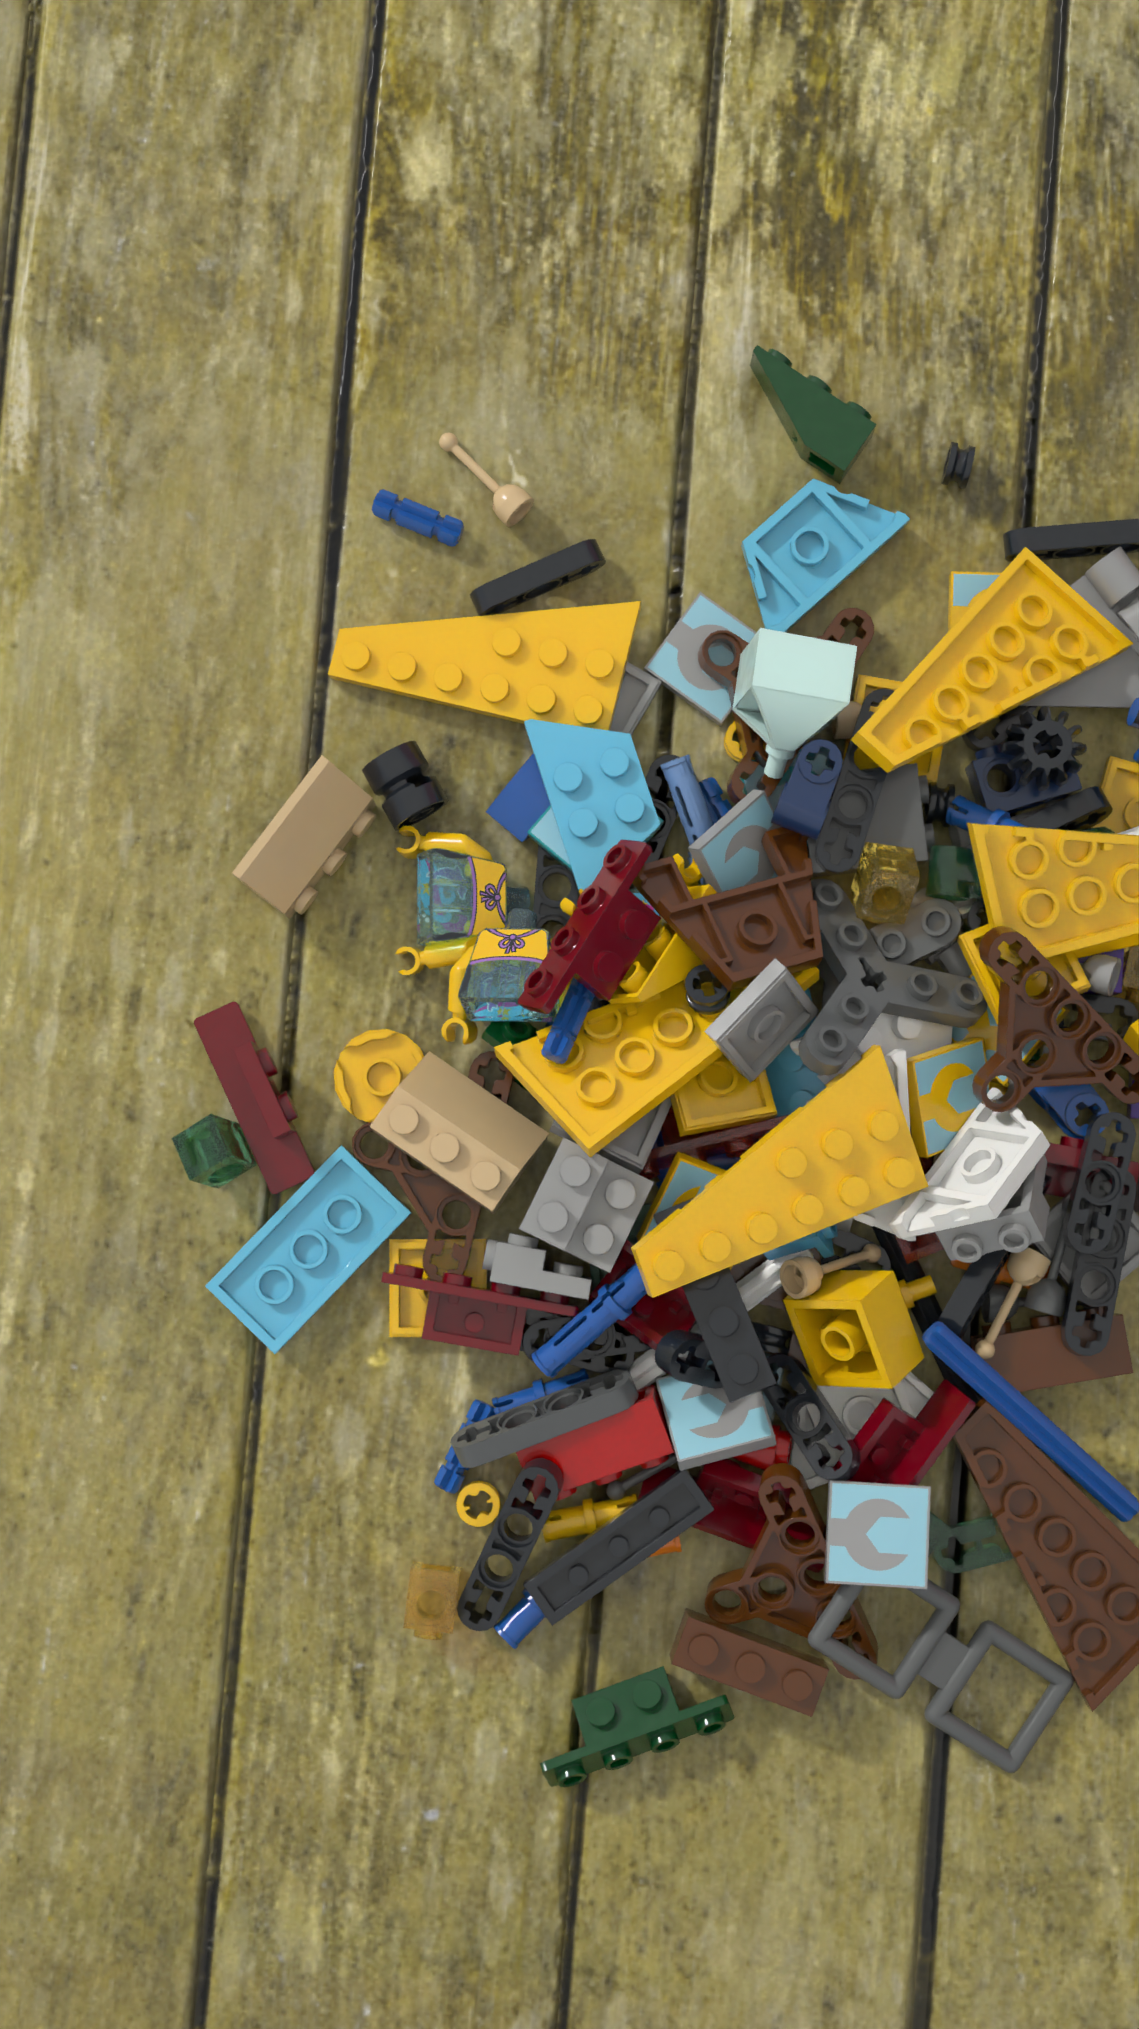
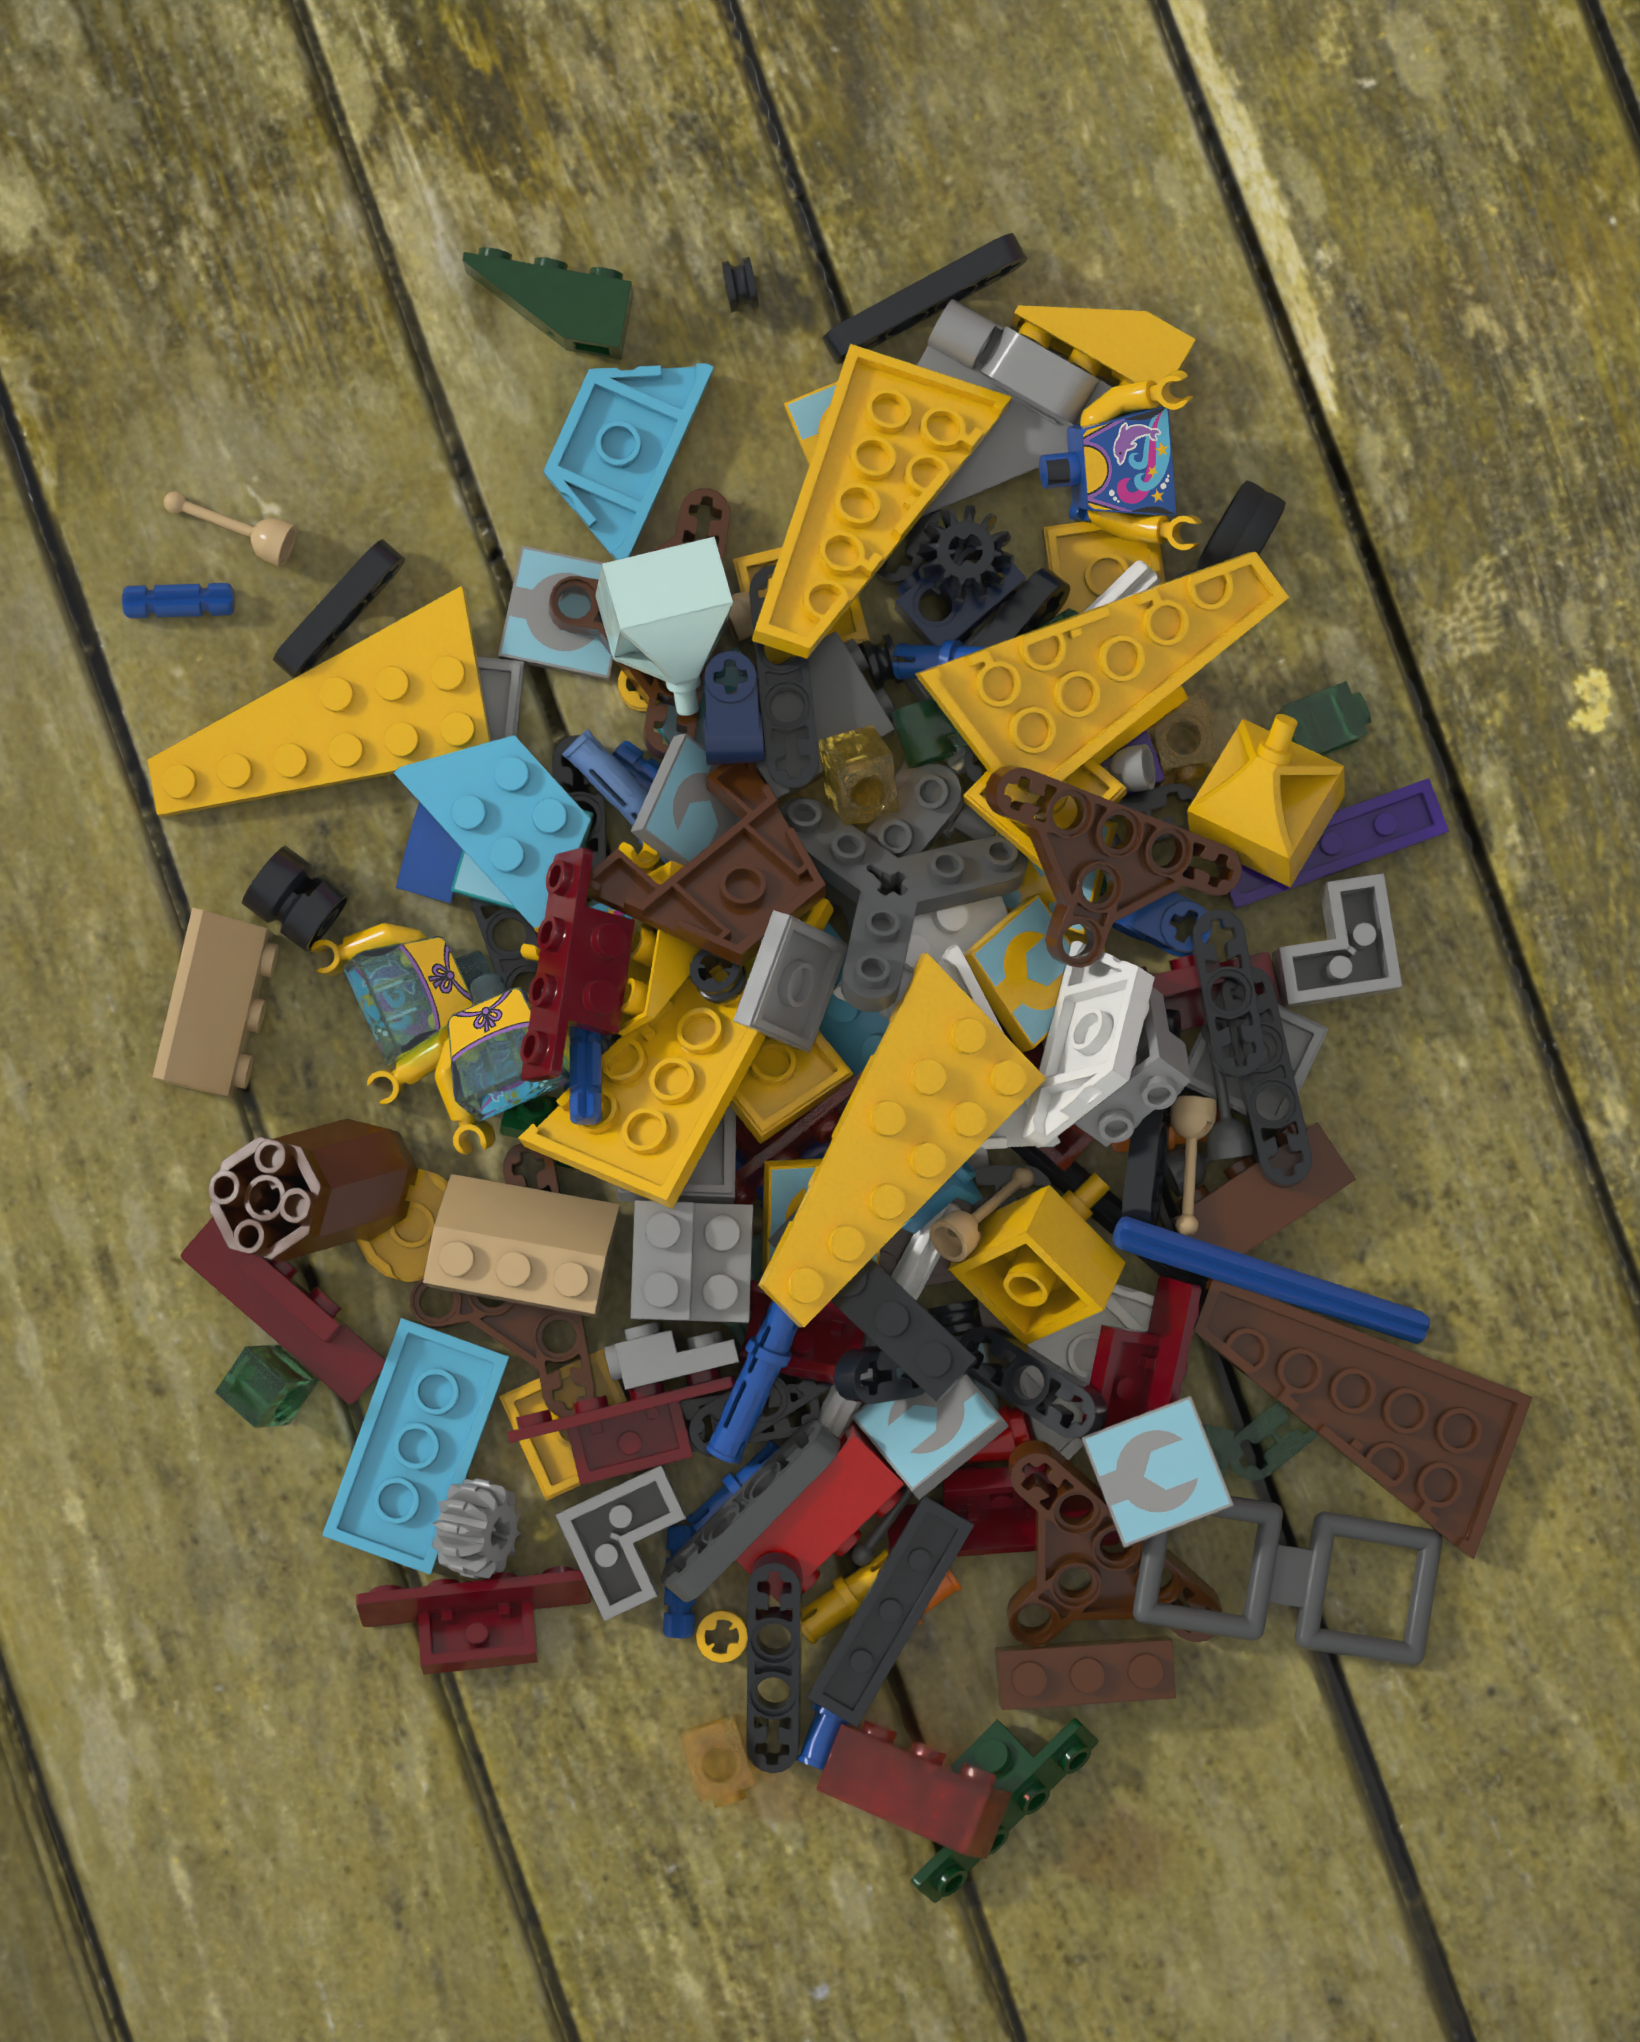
camera: 30 degrees left, 0 degrees up
none -> reddish brown brick [209,1118,418,1262]
none -> dark red bracket [356,1566,591,1675]
none -> light grey gear [432,1478,522,1579]
none -> light grey brick [556,1465,687,1621]
none -> clear red brick [816,1720,1012,1859]

